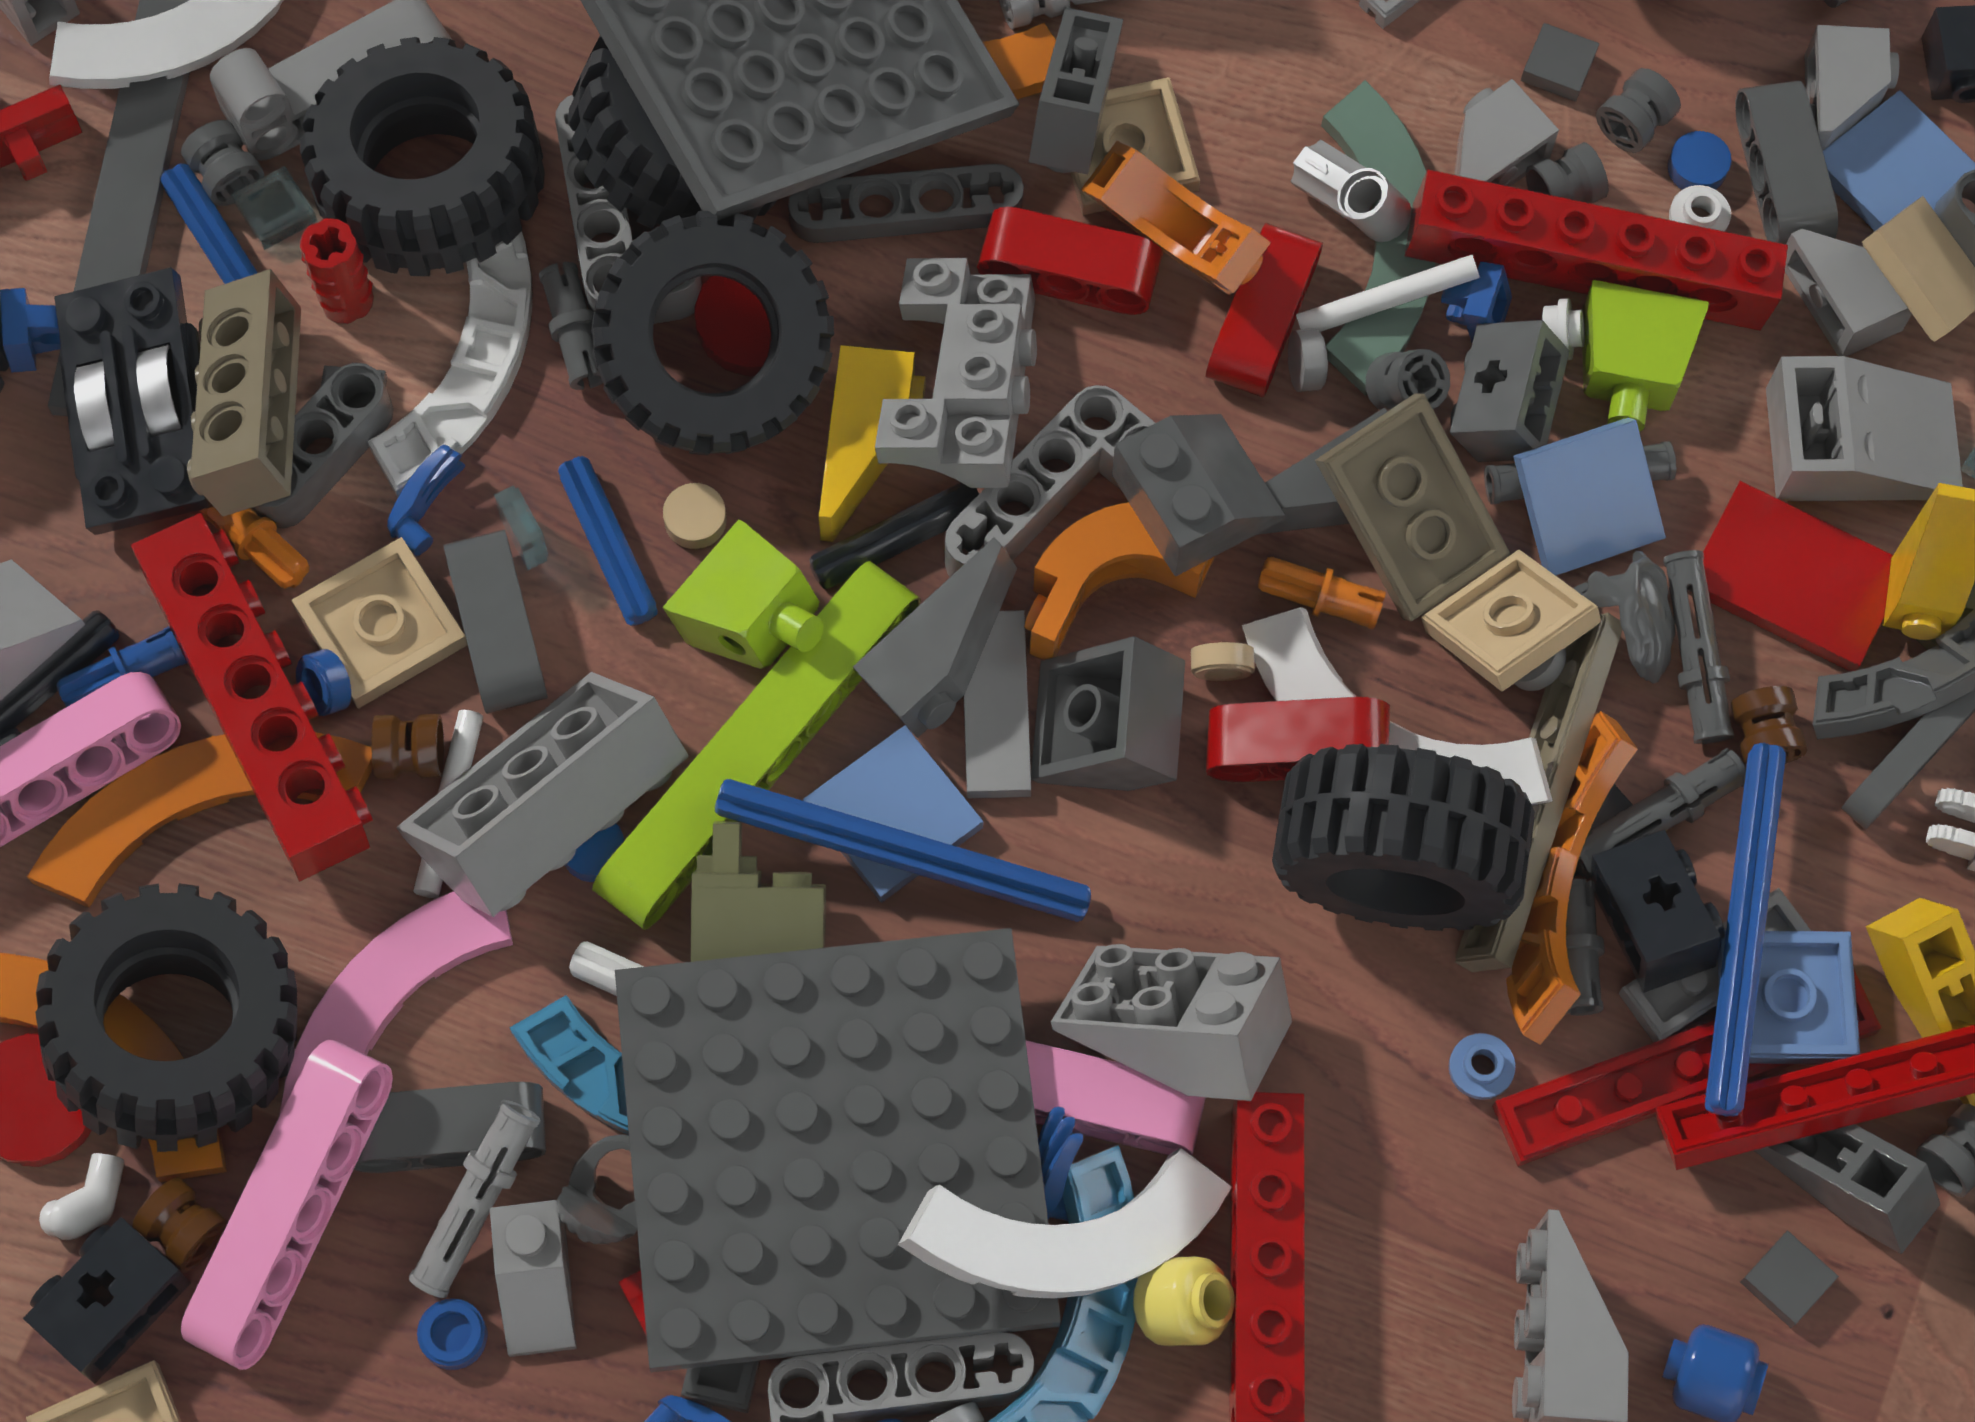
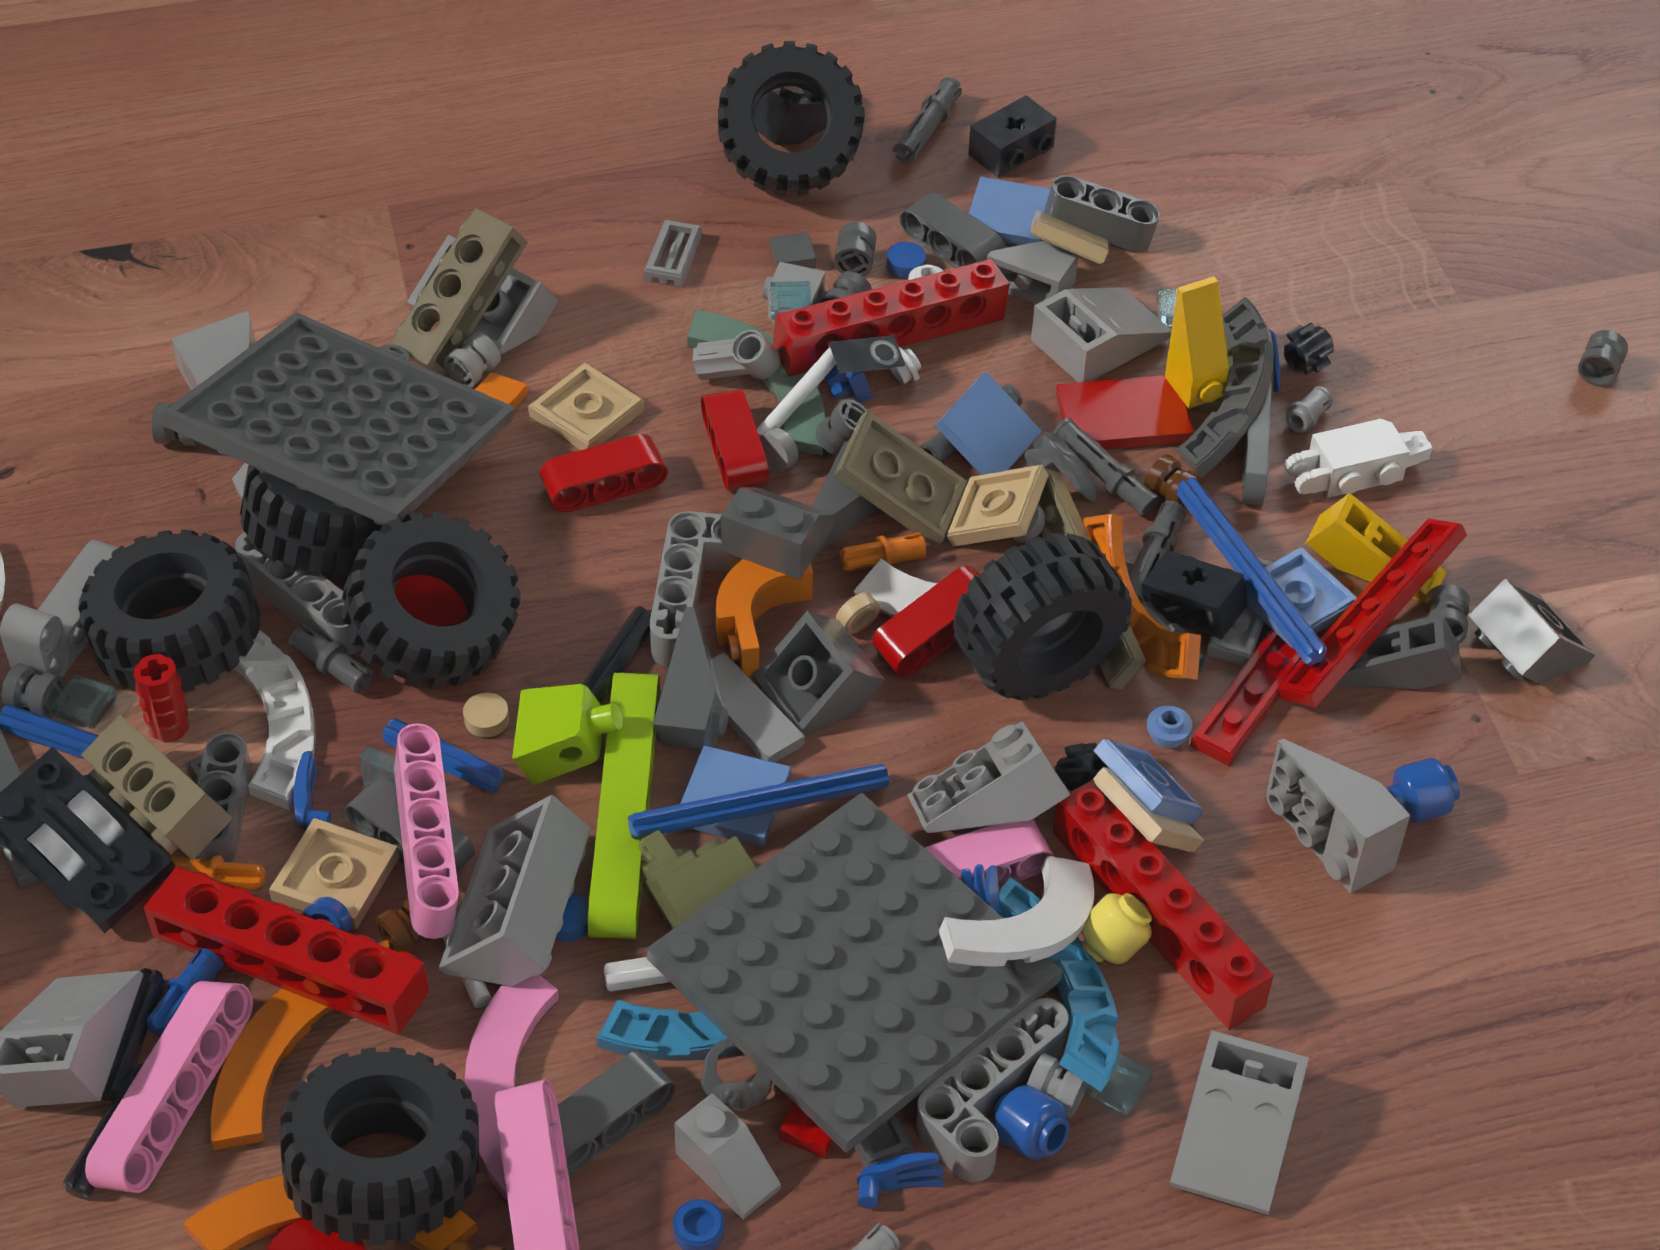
camera: 35 degrees left, 20 degrees down
light grey pin [409,1100,540,1298] -> none
dark grey beam [788,164,1024,243] -> none
yellow slope [819,345,926,542] -> none
light grey bracket [875,258,1037,488] -> none
dark grey slope [1029,7,1124,175] -> none
orange arch [1081,141,1271,295] -> none
dark grey brick [1450,320,1570,462] -> none
lime torso [1582,280,1709,432] -> none
dark grey tile [1740,1230,1839,1328] -> none
light grey slope [1804,25,1899,151] -> none
none -> bright pink beam [394,723,459,939]
none -> clear light blue tile [770,281,812,320]
none -> black sticker [829,336,905,373]
none -> black gear [1055,742,1110,792]
none -> medium blue tile [1093,739,1203,824]
none -> tan tile [1093,767,1204,852]

